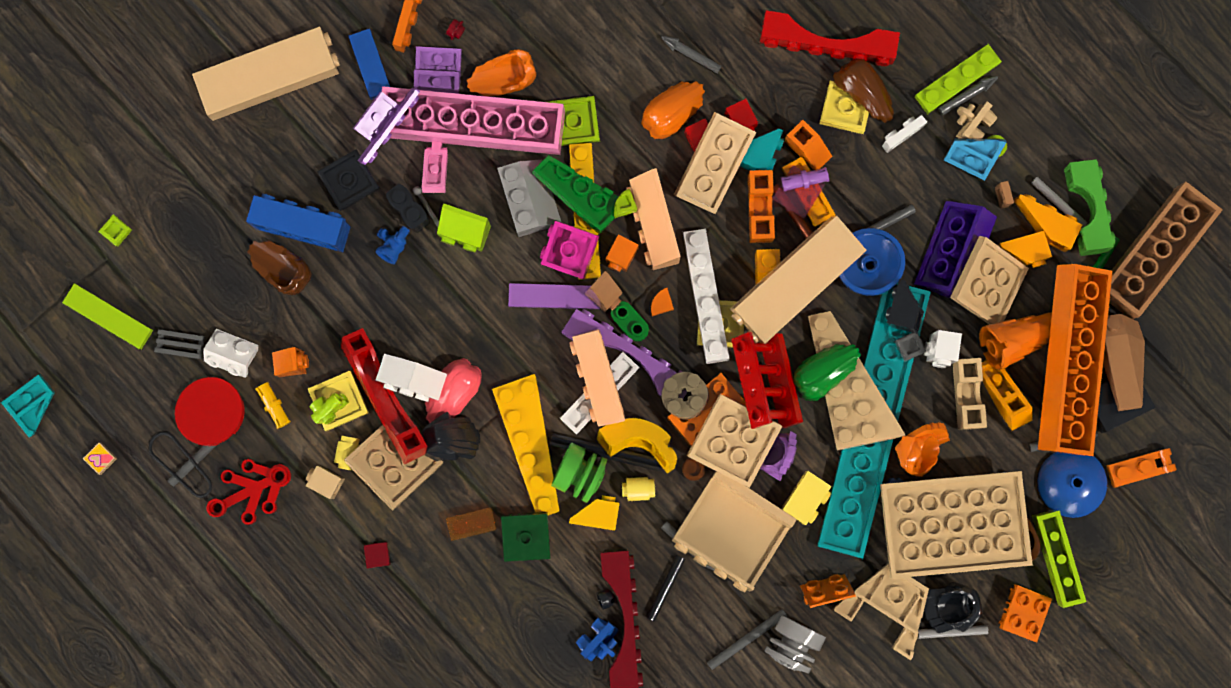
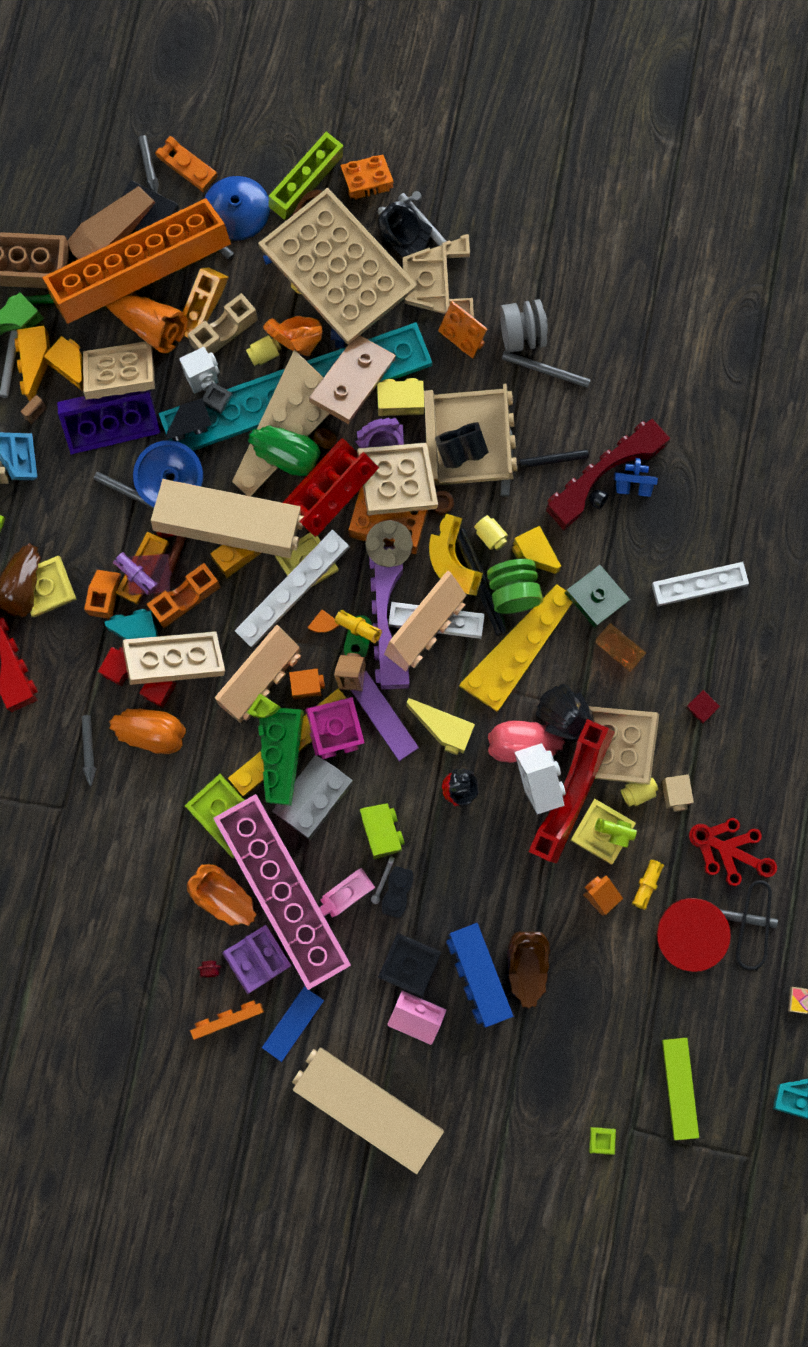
camera: 130 degrees left, 5 degrees down
dark grey tile [154,329,205,359] -> none
white bracket [204,329,258,378] -> none
bracket [353,87,420,165] -> none
blue piece [375,226,410,264] -> none
white plate [882,115,927,153] -> none
none -> dark grey piece [138,135,159,193]
none -> light yellow brick [246,335,281,366]
none -> plate [309,336,396,424]
none -> reddish brown tile [313,428,337,449]
none -> yellow pin [335,610,382,643]
none -> light grey hinge [378,191,422,215]
none -> bright pink panel [388,990,446,1045]
none -> light yellow slope [406,698,475,755]
none -> black brick [435,422,489,469]
none -> black piece [442,768,479,807]
none -> white plate [652,562,749,606]

